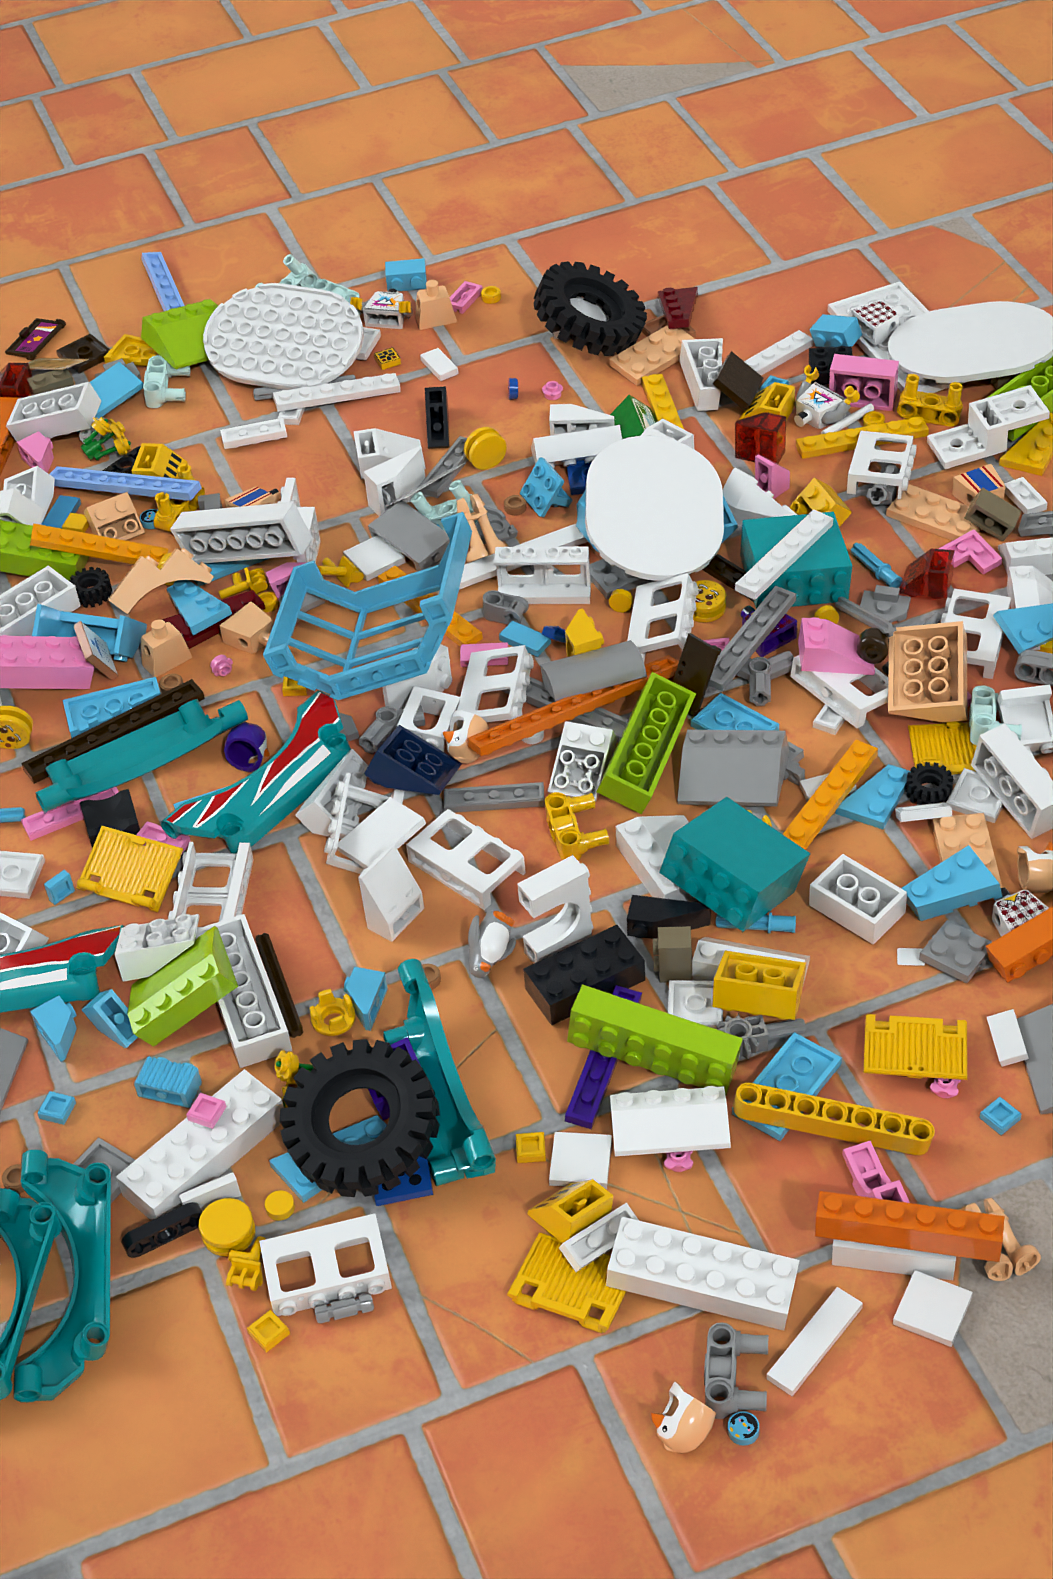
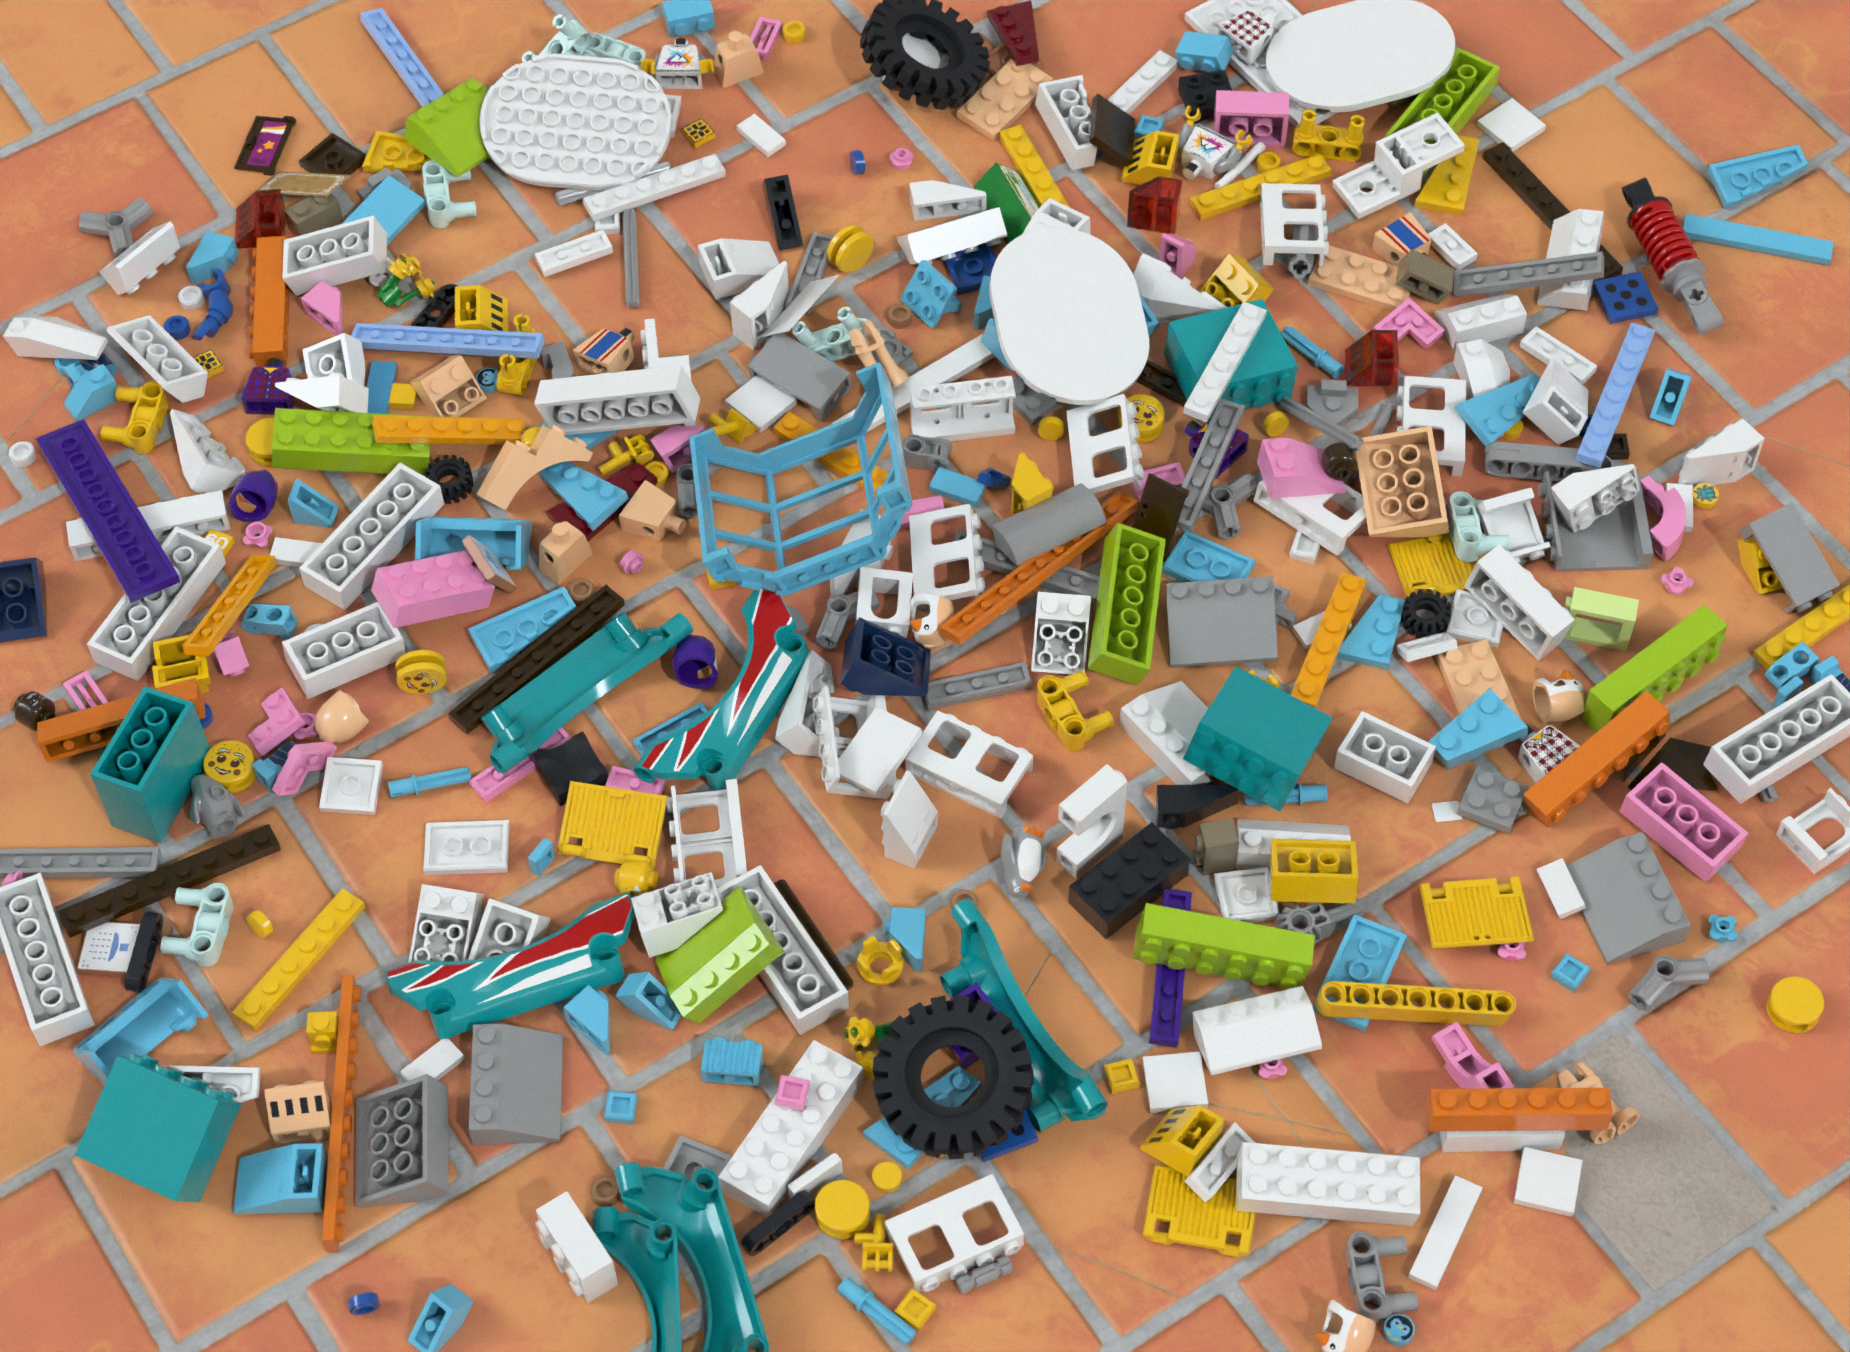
camera: 15 degrees left, 10 degrees up
none -> yellow head [614,861,658,897]
none -> light grey axle [623,209,640,309]
none -> medium azure axle [837,1276,916,1345]

